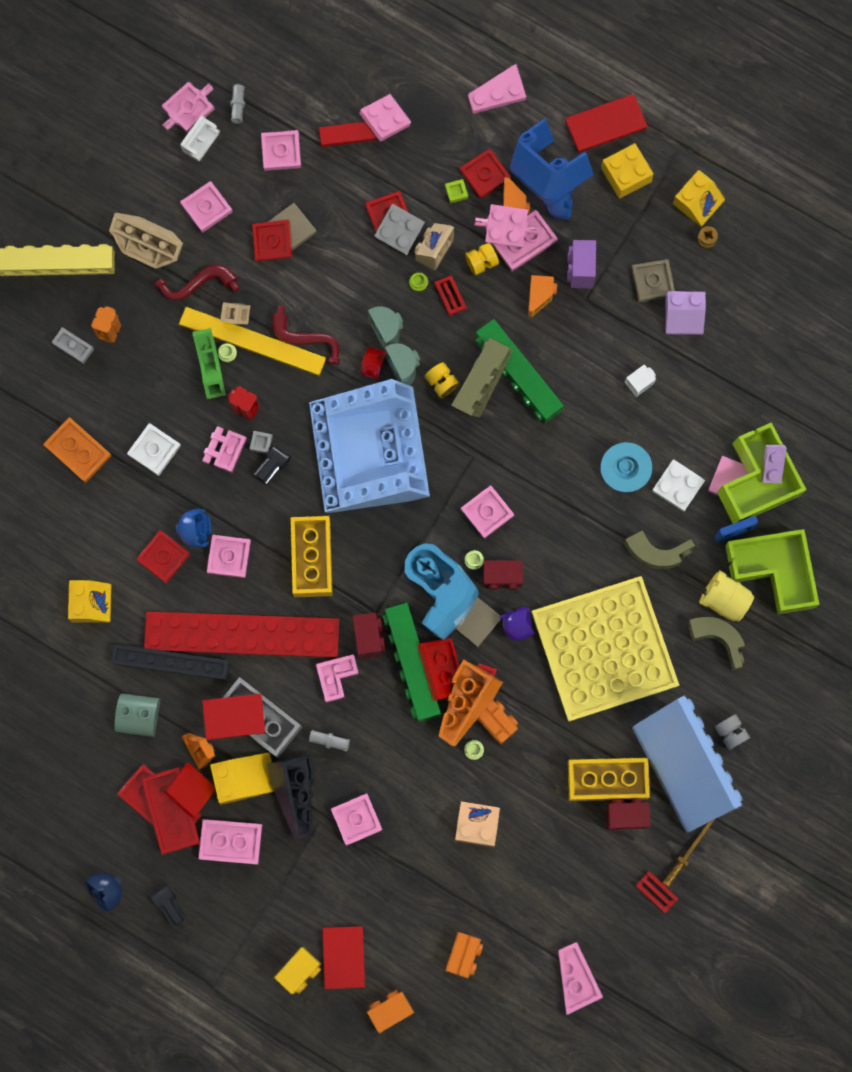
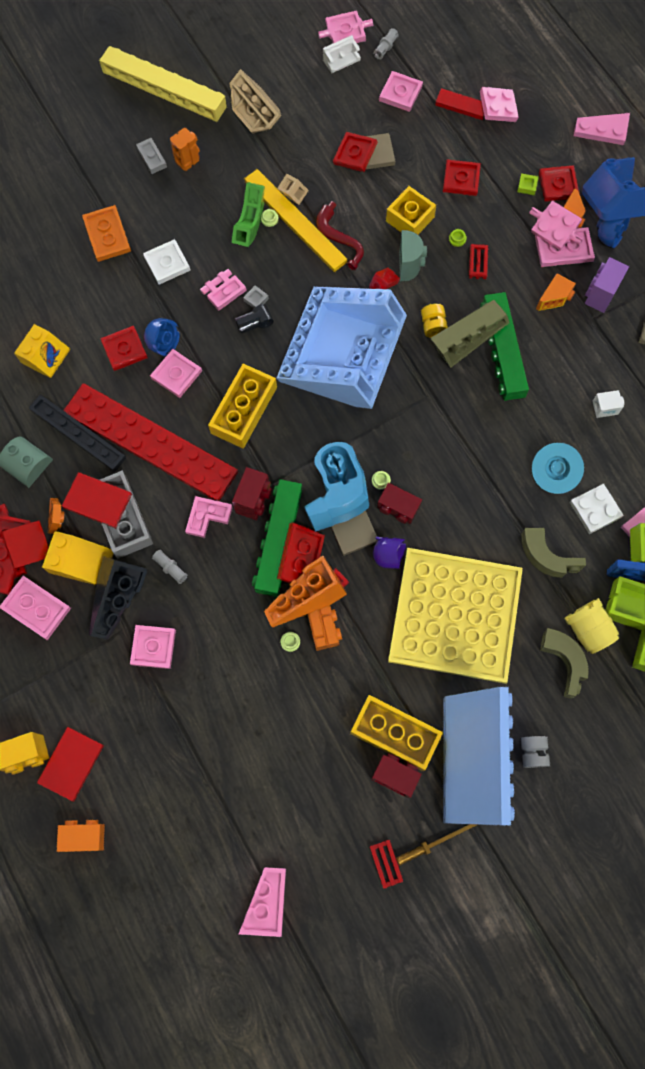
camera: 30 degrees right, 5 degrees down
dark red animal [155,264,240,301] -> none
bright pink plate [180,181,233,233] -> none
red brick [228,386,260,421] -> none
light grey plate [374,204,425,255] -> none
sand green brick [385,344,420,386] -> none
tan slope [414,223,454,270] -> none
orange brick [445,932,483,978] -> none
light nougat slope [455,802,500,847] -> none
bright pink plate [461,485,514,539] -> none
yellow wheel [465,243,499,276] -> none
none -> yellow brick [386,186,436,235]

